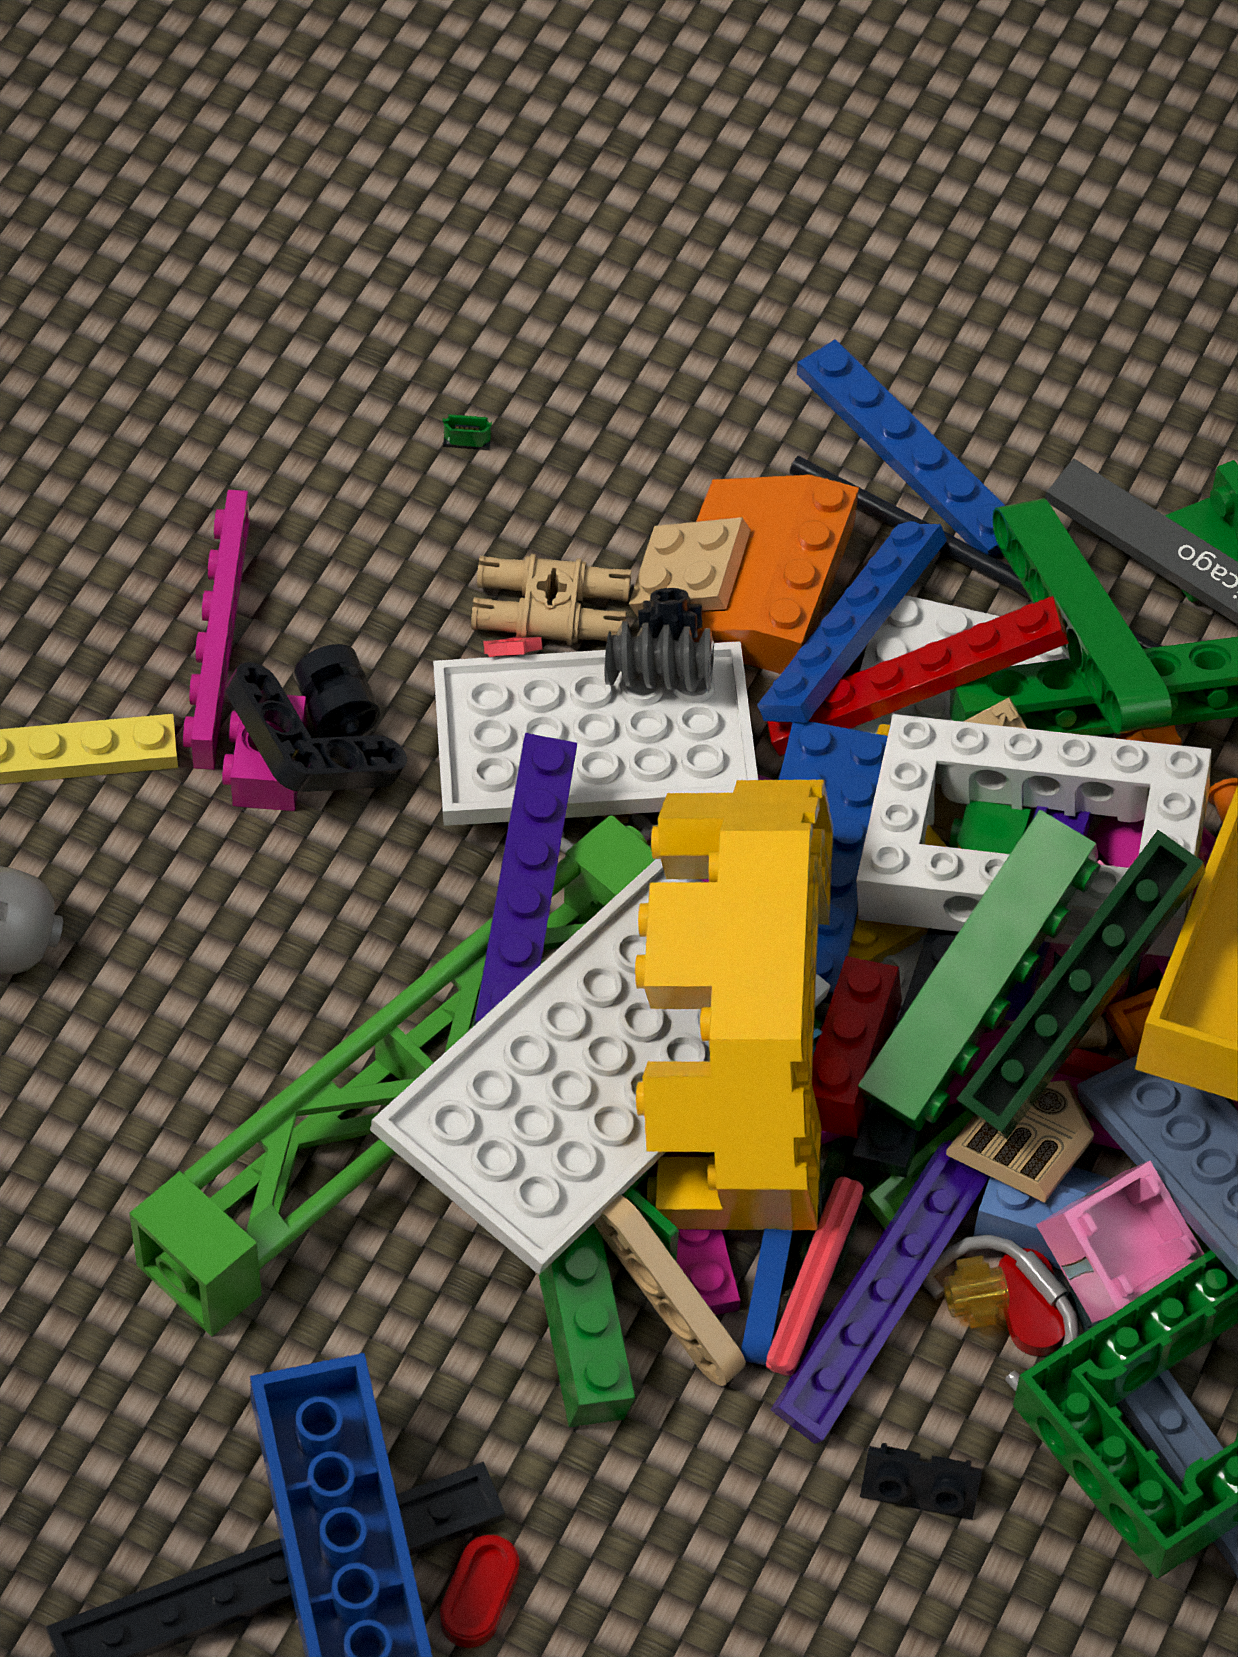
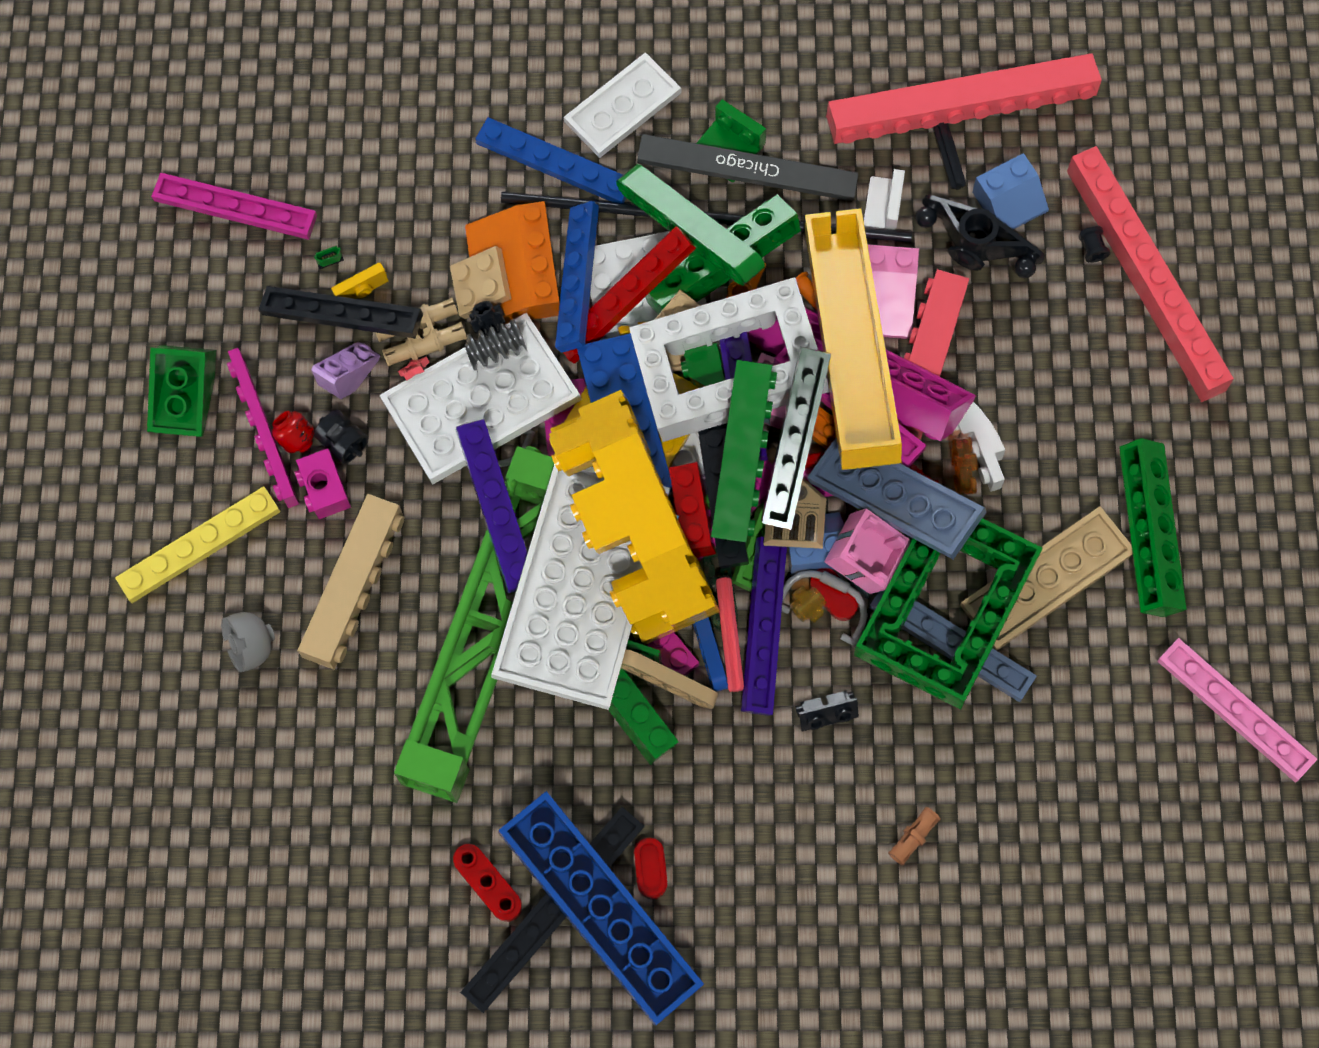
camera: 20 degrees left, 15 degrees up
black beam [225,662,407,792] -> none
none -> green slope [147,345,216,437]
none -> dark pink plate [151,172,317,240]
none -> black plate [258,286,423,339]
none -> red head [272,411,314,453]
none -> tan brick [297,494,404,670]
none -> lavender slope [311,342,380,399]
none -> yellow plate [331,262,389,299]
none -> red plate [453,844,522,922]
none -> white plate [564,52,681,158]

